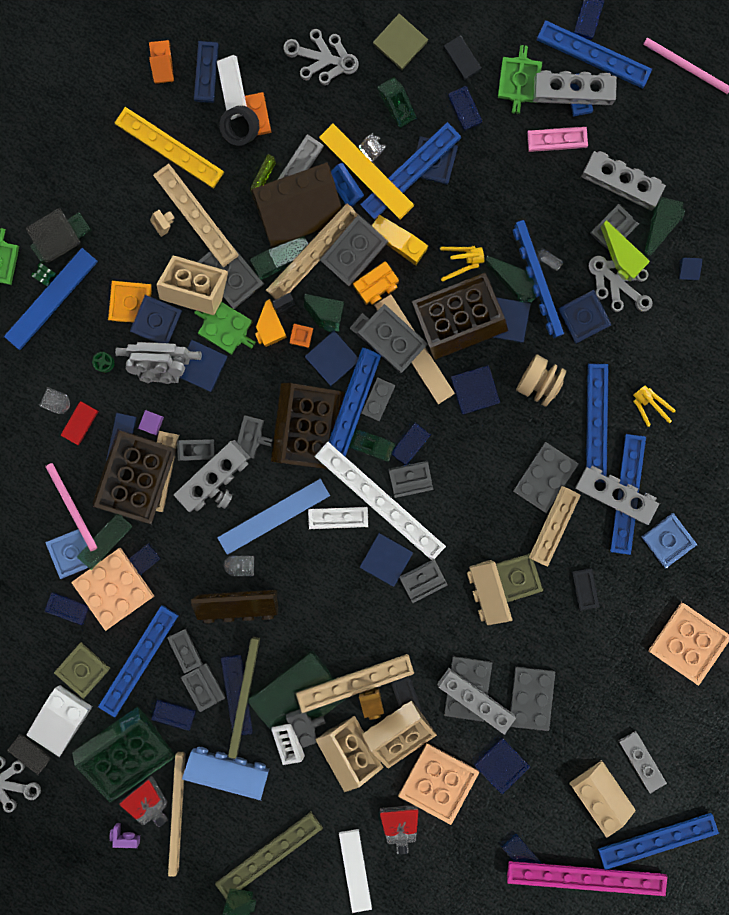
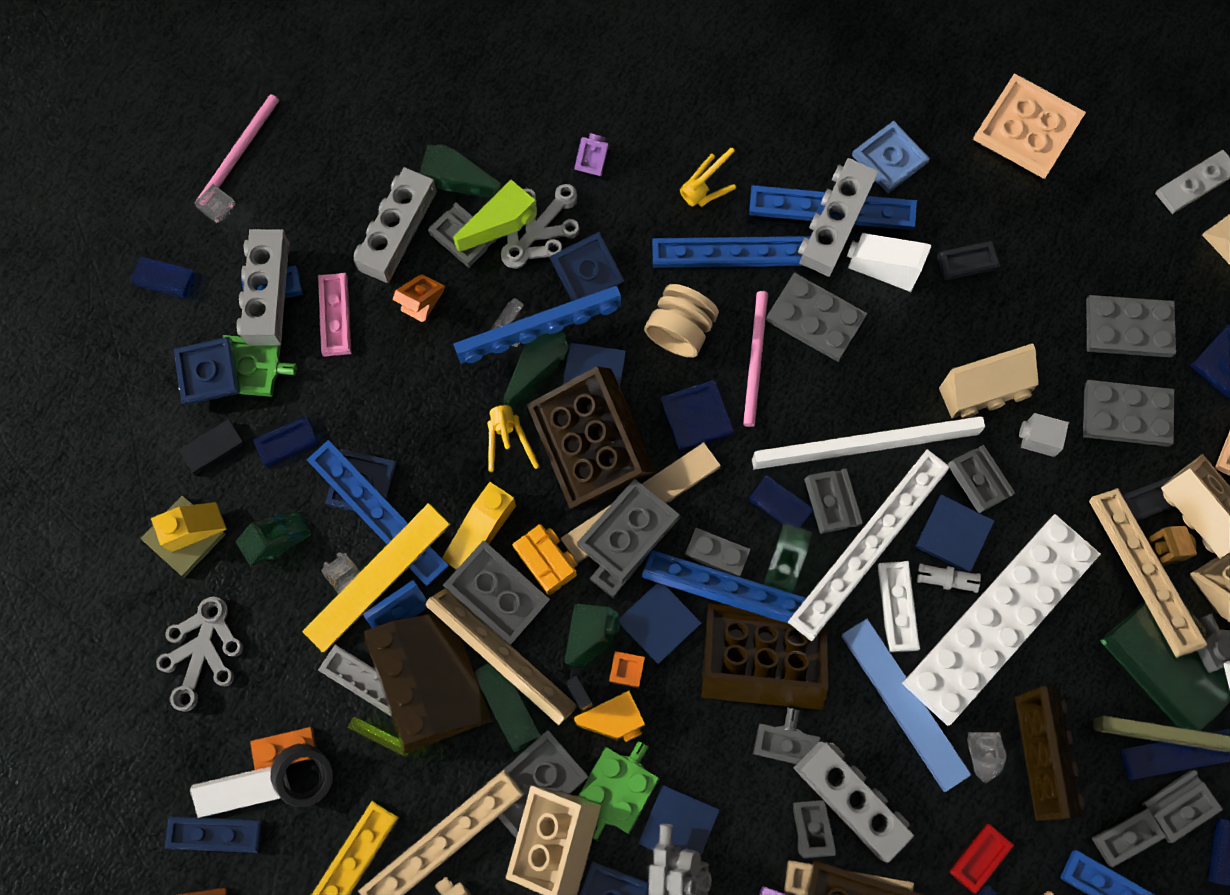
camera: 85 degrees left, 15 degrees down
light grey plate [215,489,232,509] -> none
light grey brick [438,668,516,735] -> none
olive tile [496,553,543,602] -> none
tan plate [529,486,581,567] -> none
blue tile [537,20,652,88] -> none
dark blue slope [679,258,702,280] -> none
none -> yellow slope [151,502,227,553]
none -> dark blue tile [174,337,240,405]
none -> clear tile [194,184,236,223]
none -> orange slope [393,274,445,322]
none -> medium lavender bracket [574,134,611,176]
none -> bright pink piece [743,291,768,427]
none -> white tile [752,417,985,470]
none -> white slope [847,233,931,292]
none -> white plate [902,514,1100,726]
none -> light grey pin [917,563,981,593]
none -> red tile [949,824,1014,894]
none -> light grey brick [1019,413,1069,457]

